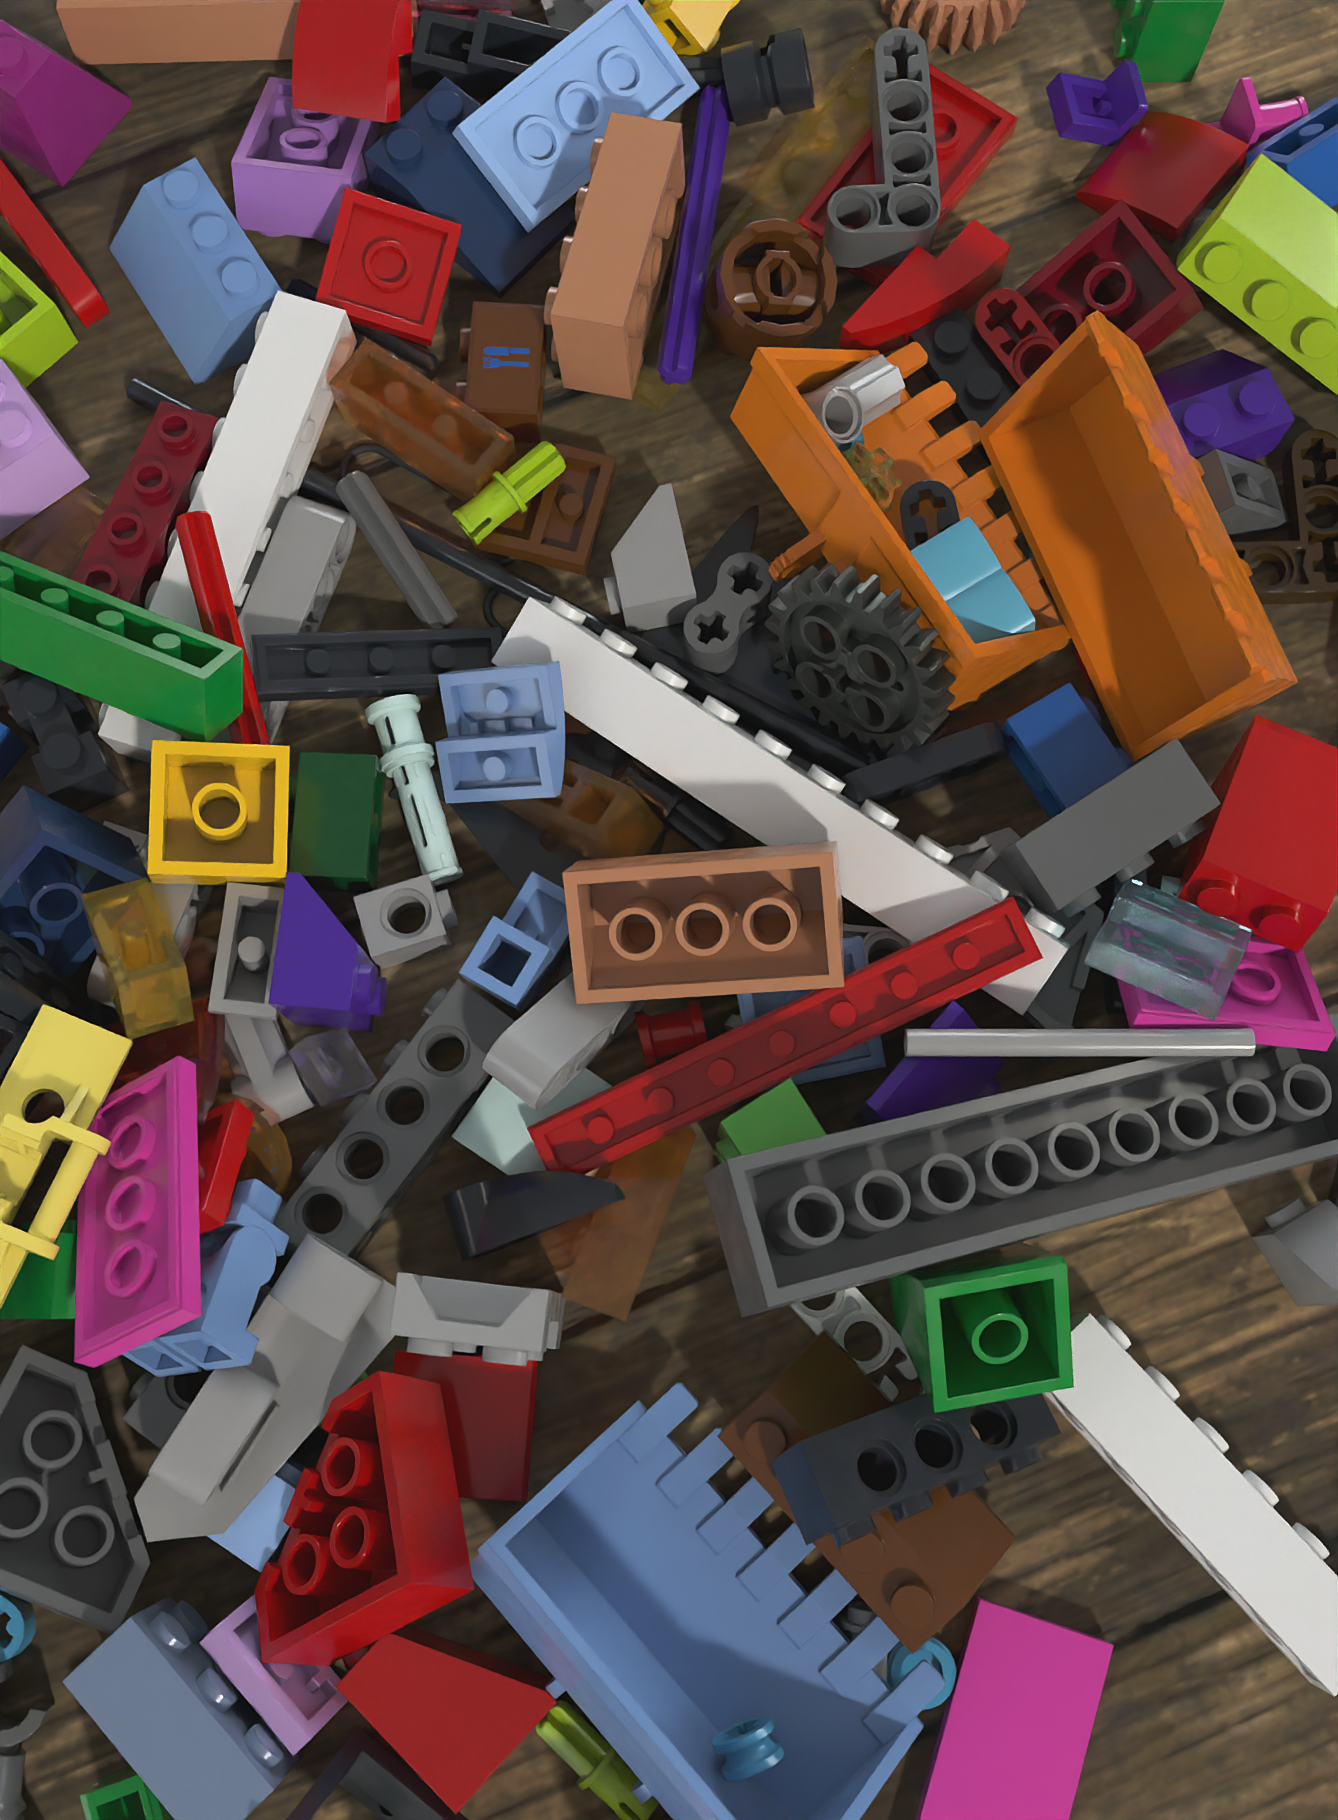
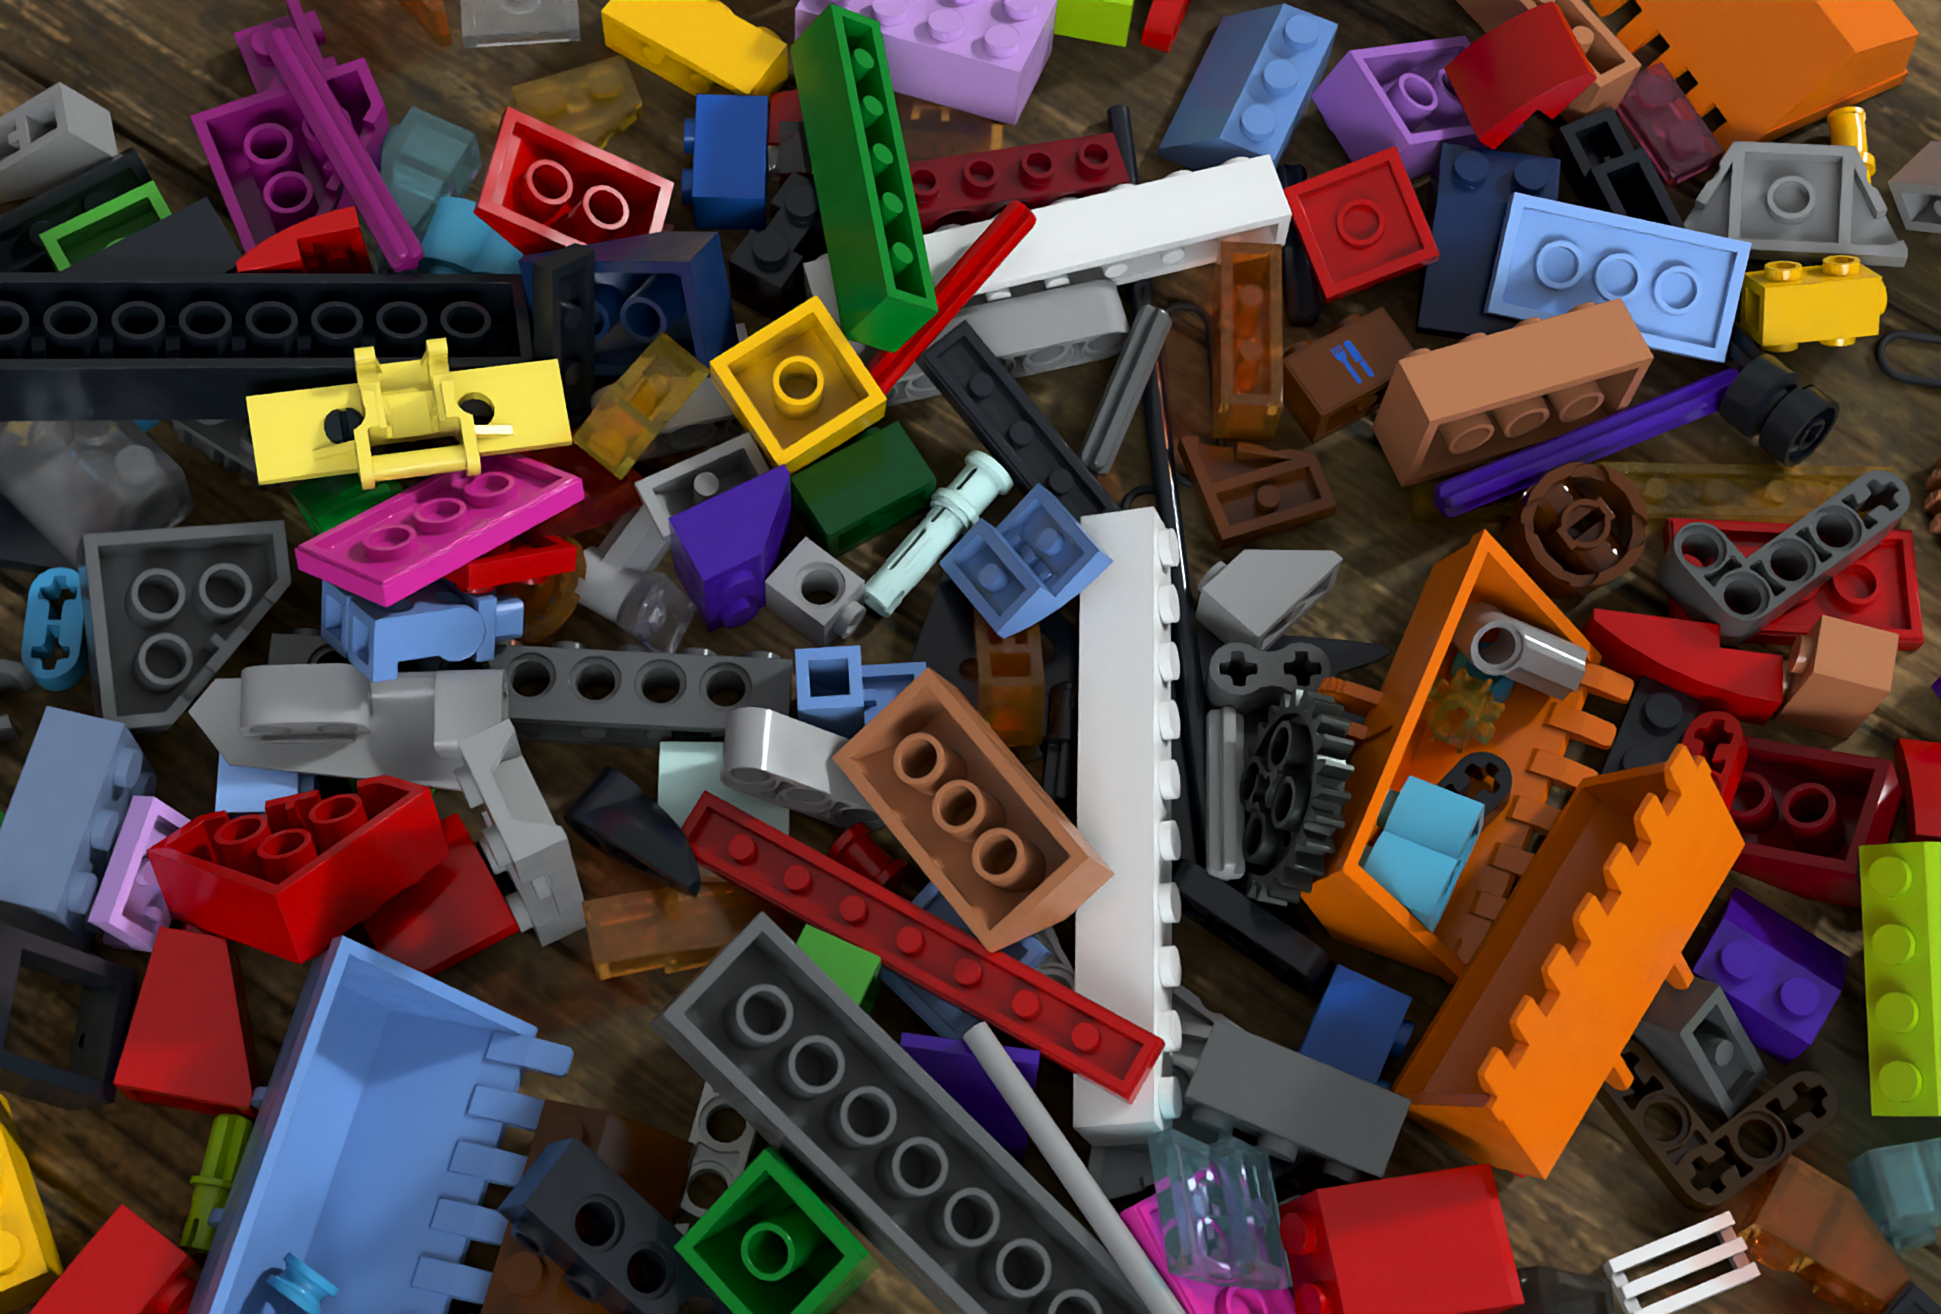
camera: 50 degrees right, 10 degrees down
lime axle [452,441,566,545] -> none
none -> light grey axle [1206,706,1245,883]
none -> nougat brick [1774,615,1899,739]

